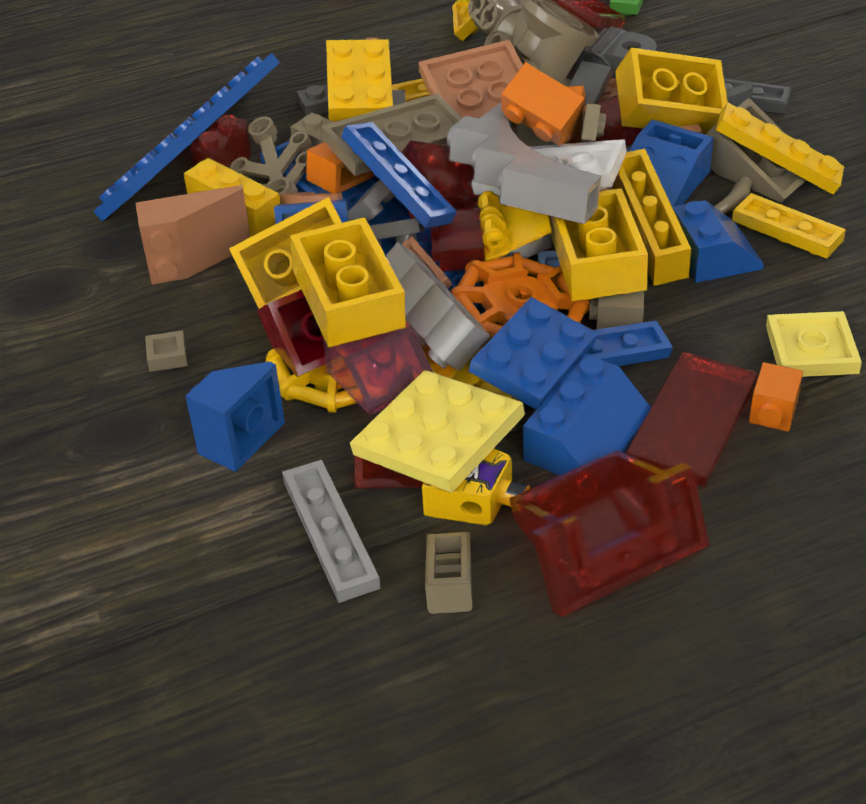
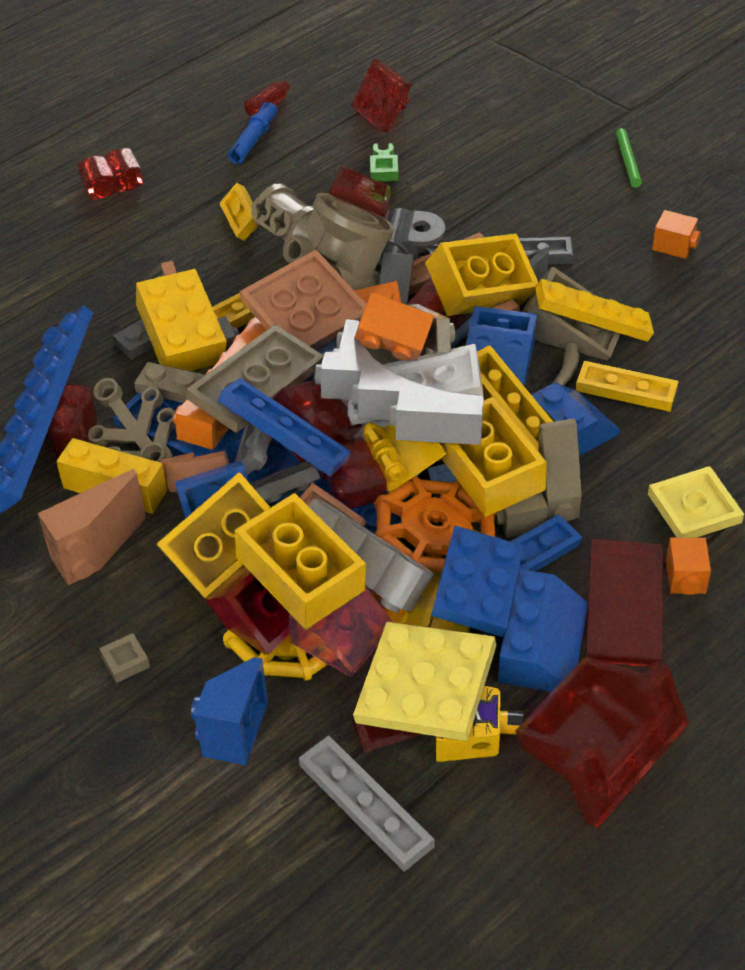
camera: 20 degrees left, 5 degrees up
dark tan slope [425,532,472,614] -> none
none -> dark tan slope [538,418,582,522]

